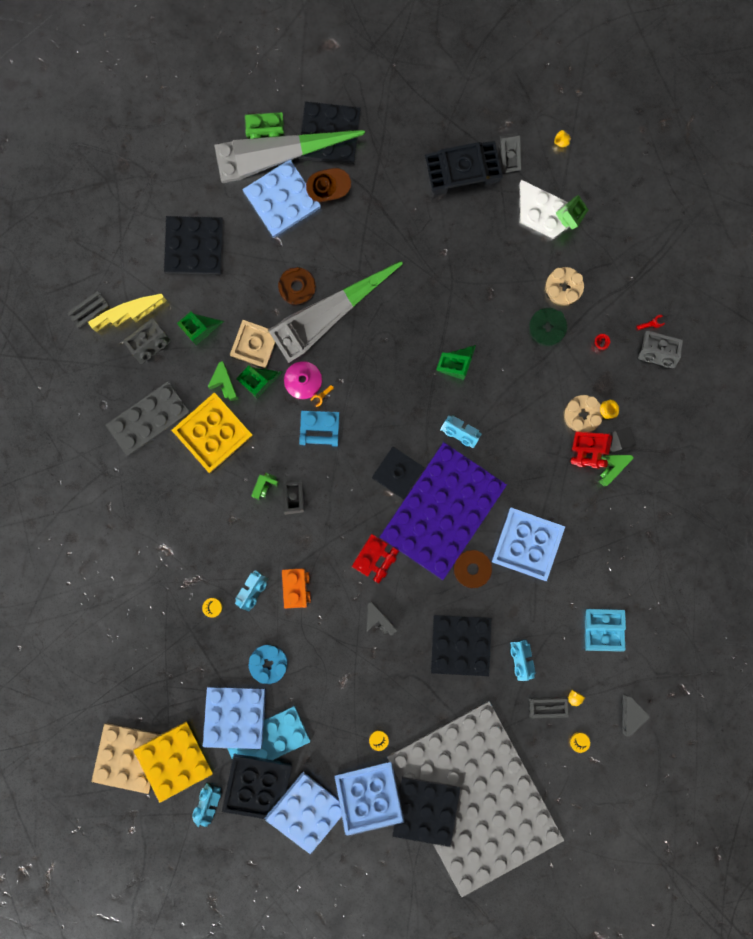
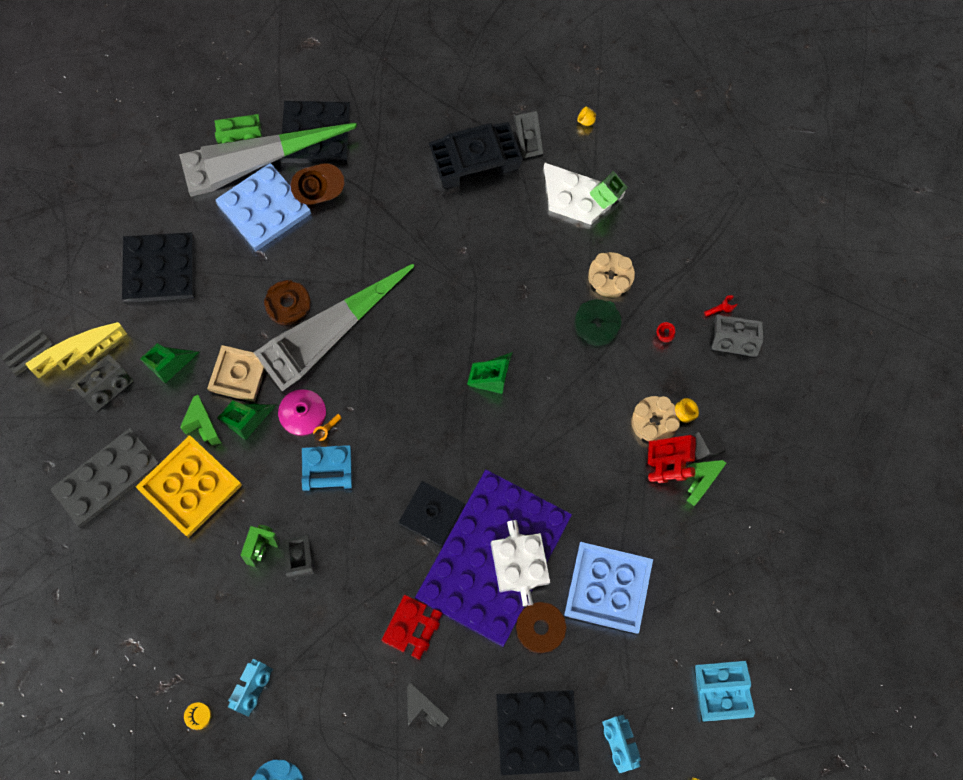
camera: 10 degrees left, 15 degrees down
orange bracket [282,568,311,609] -> none
medium azure hinge [440,415,482,448] -> none
none -> white plate [491,520,550,606]

